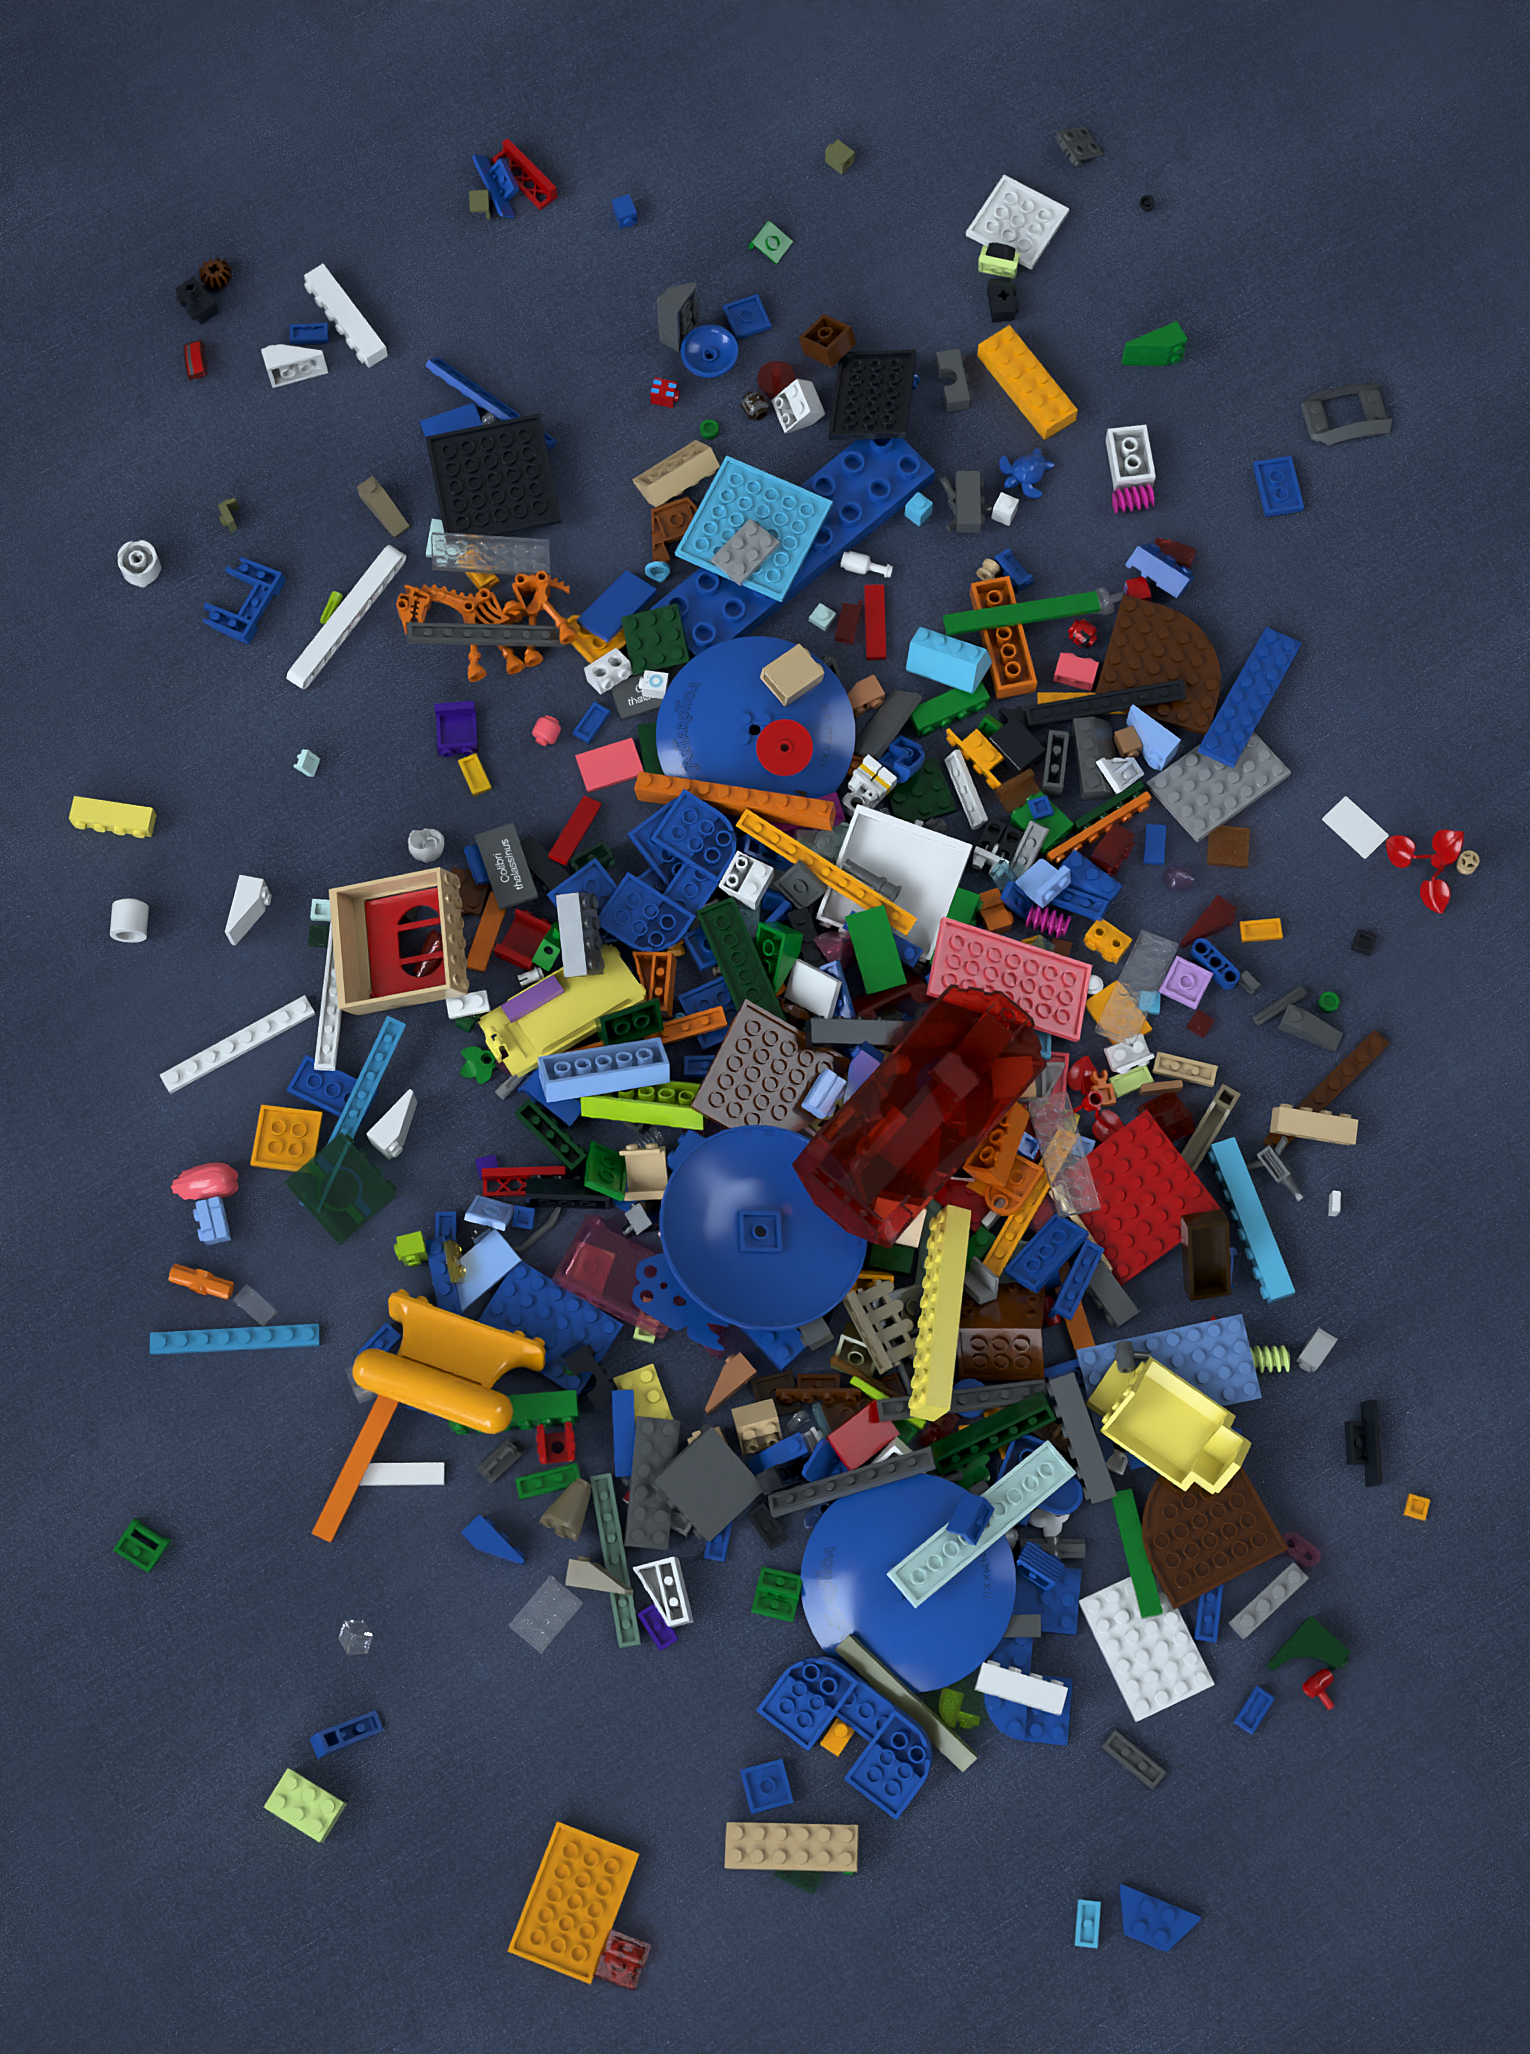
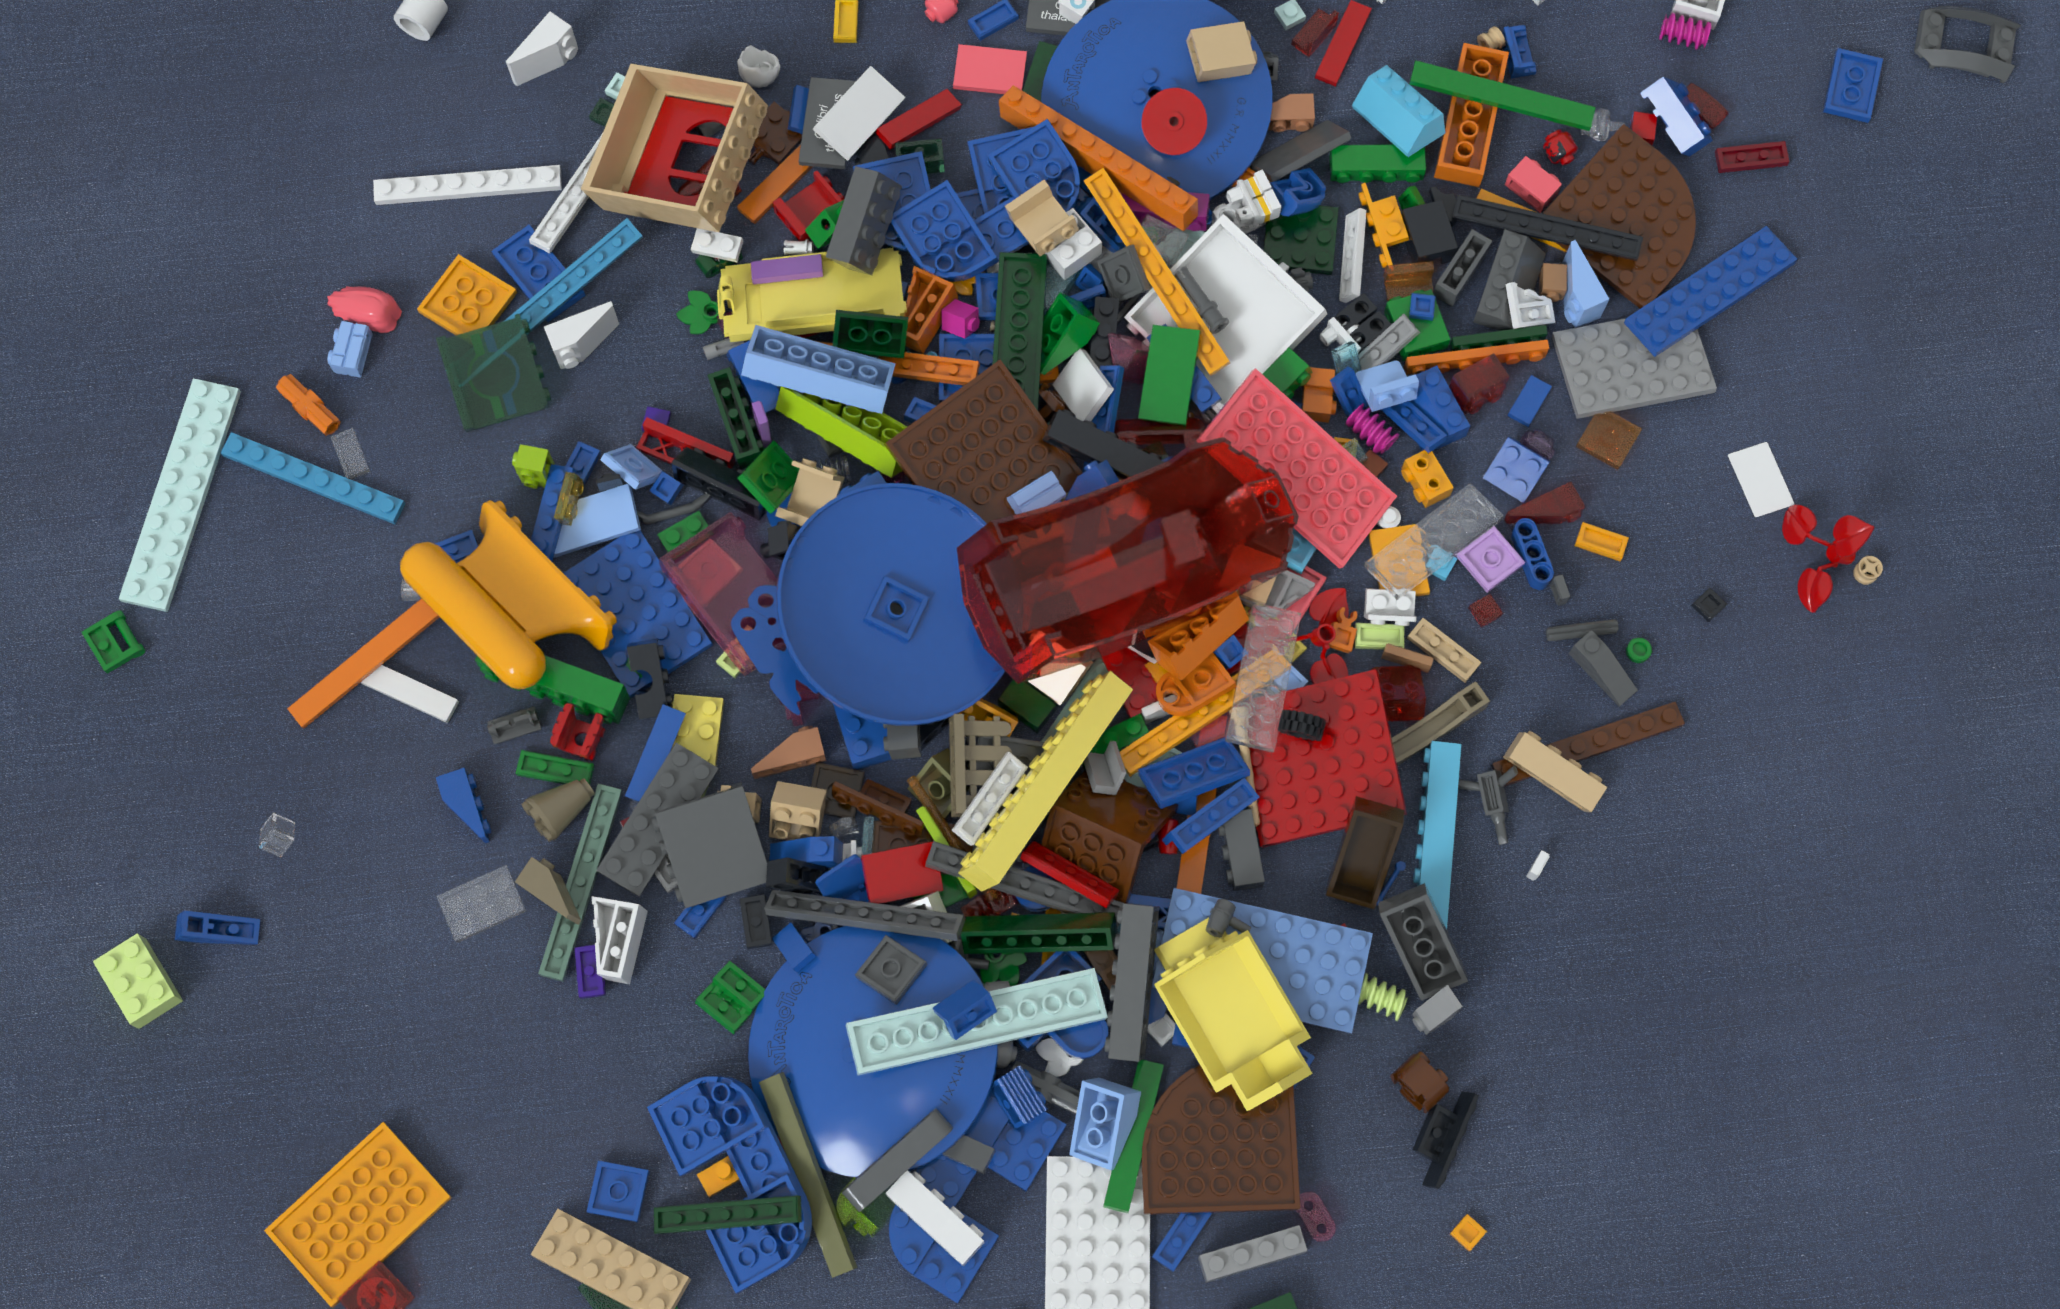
camera: 25 degrees right, 0 degrees up
none -> light aqua plate [119,378,241,612]
none -> dark green tile [654,1195,802,1234]
none -> green plate [657,511,712,557]
none -> medium lavender tile [752,401,772,449]
none -> blue tile [772,922,816,973]
none -> white tile [813,66,905,161]
none -> dark grey beam [841,1108,953,1212]
none -> dark grey tile [855,935,927,1005]
none -> dark pink brick [941,299,980,339]
none -> white tile [952,752,1028,846]
none -> tan panel [1005,180,1079,256]
none -> red tile [1020,841,1120,908]
none -> light blue slope [1069,1077,1141,1170]
none -> black tyre [1278,710,1326,741]
none -> dark grey brick [1378,883,1468,1001]
none -> reddish brown brick [1390,1051,1449,1113]
none -> plate [1483,436,1550,503]
none -> dark red plate [1715,141,1790,173]

